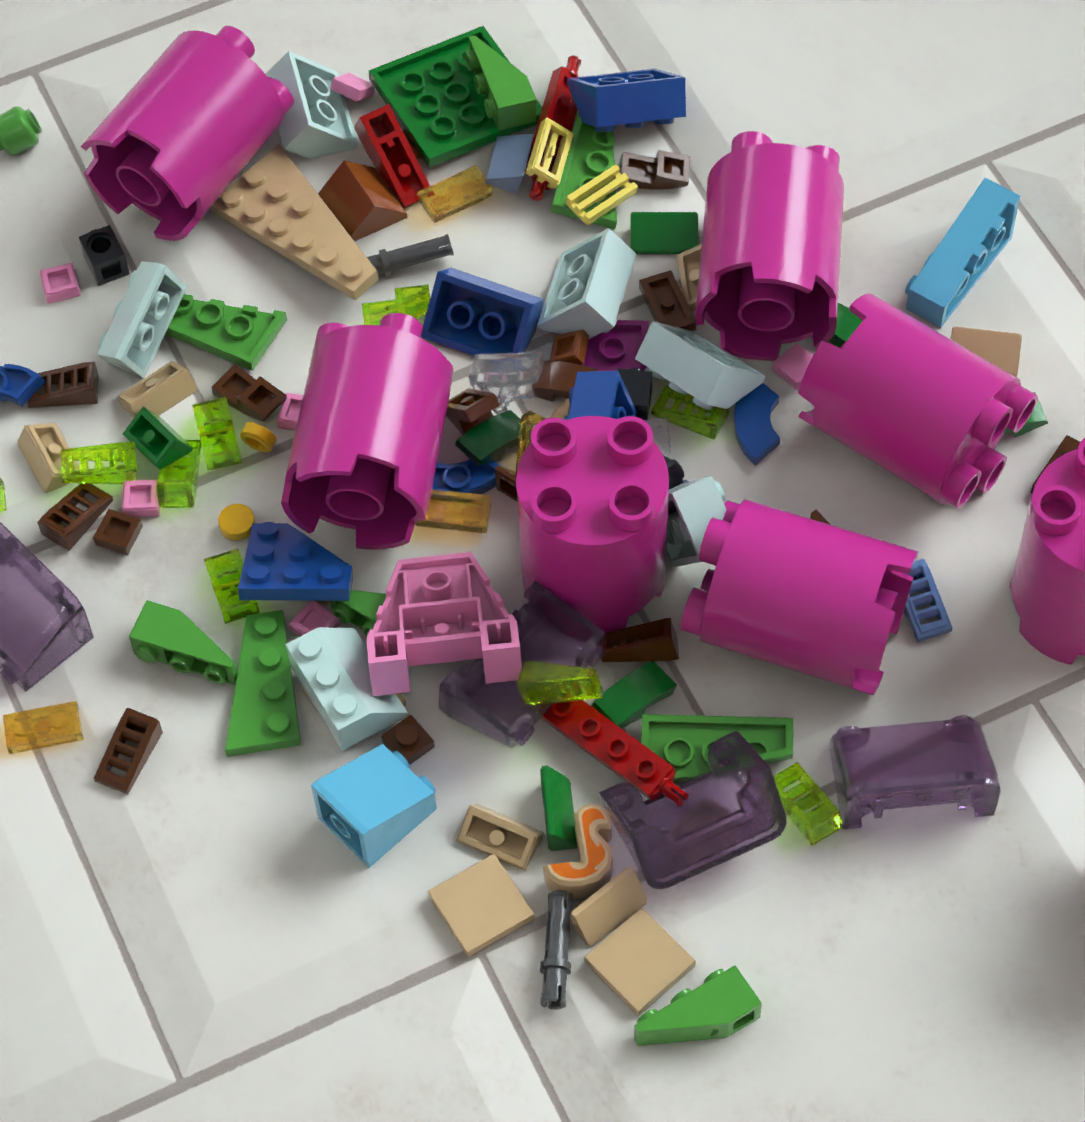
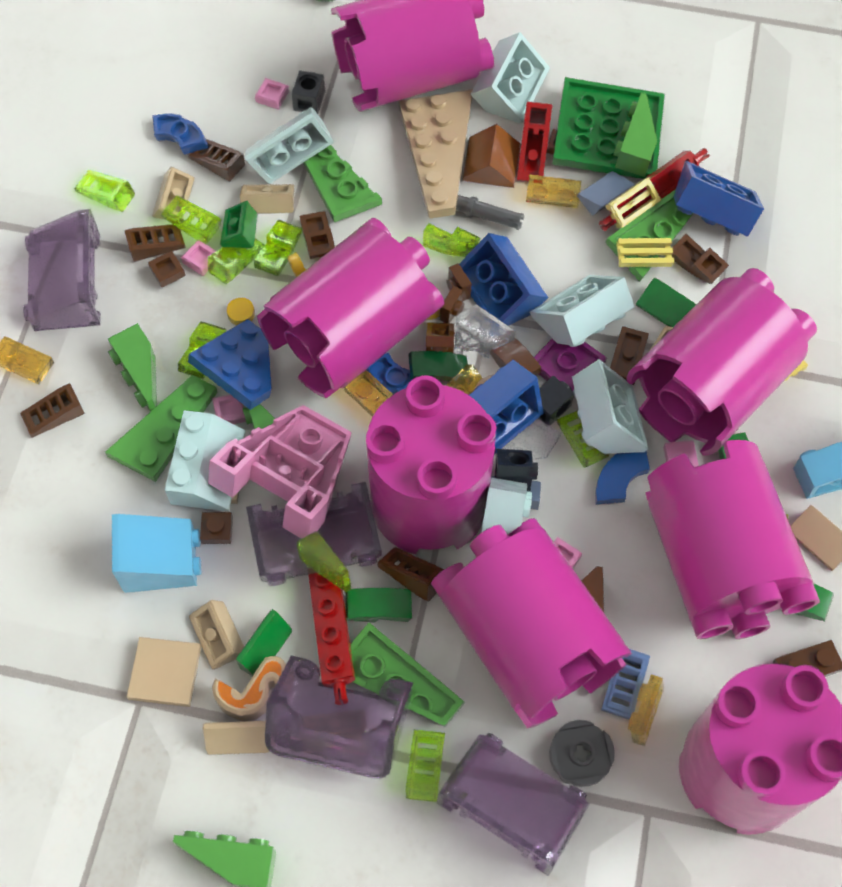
camera: 35 degrees right, 5 degrees up
bright pink tile [330,73,375,102] -> none
dark grey pin [540,891,573,1010] -> none
dark orange tile [549,329,589,365] -> none
tan tile [584,908,696,1016] -> none
none -> reddish brown plate [439,286,465,323]
none -> reddish brown plate [446,263,472,302]
none -> dark grey plate [549,720,615,787]
none -> clear yellow plate [628,674,664,746]

